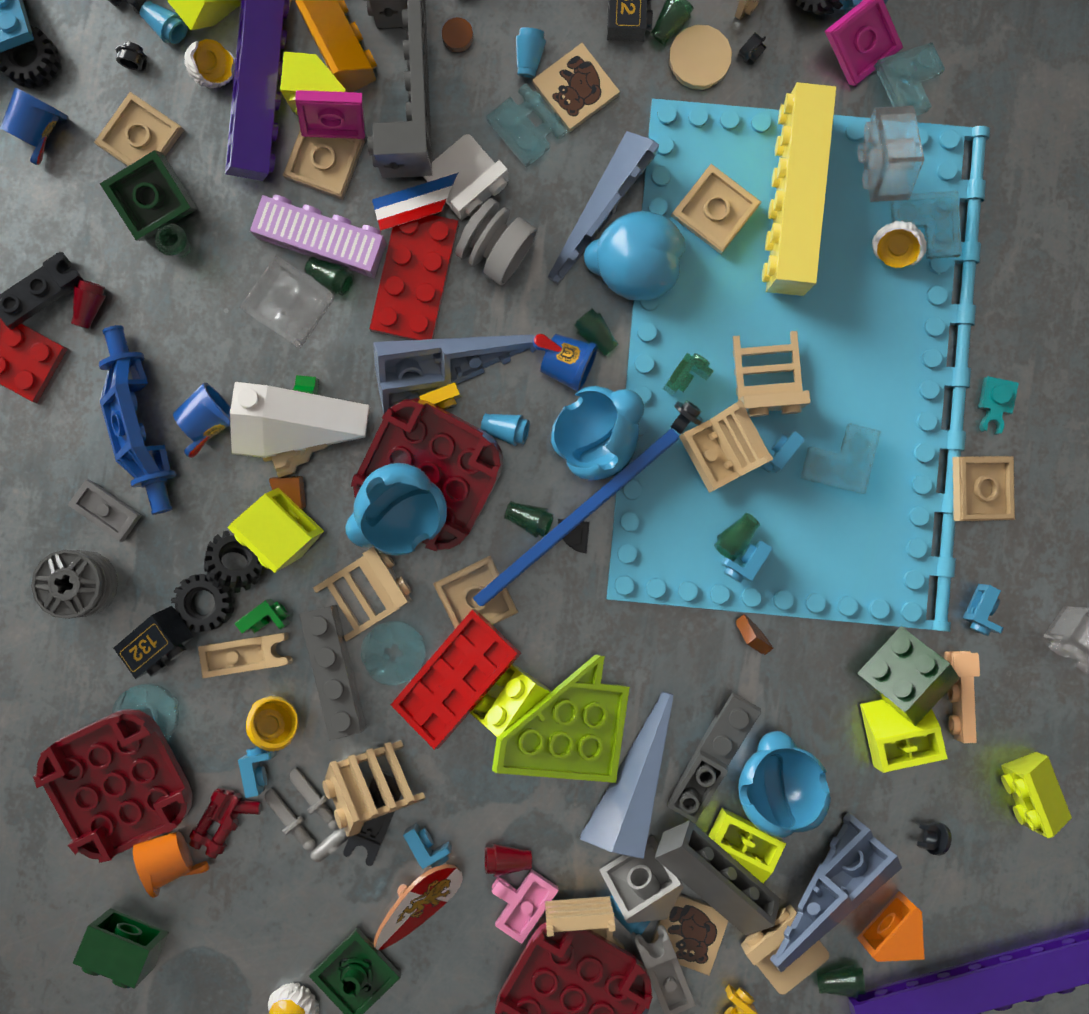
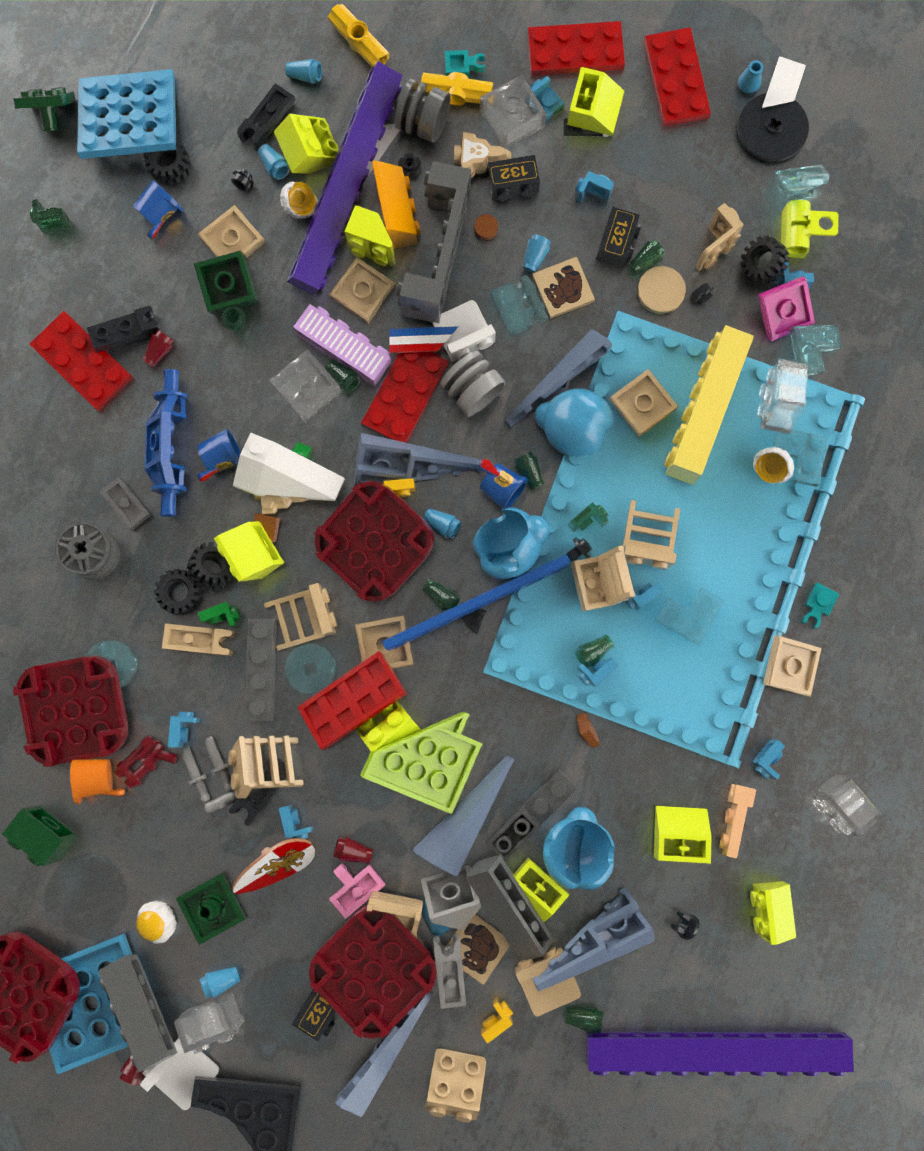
camera: 10 degrees right, 5 degrees down
black brick [113,606,194,679] -> none
yellow helmet [246,696,299,751] -> none
dark pink tile [295,90,365,139] -> none
dark azure piece [345,463,447,556] -> none
brick [857,626,960,726] -> none
orange slope [857,891,925,962] -> none

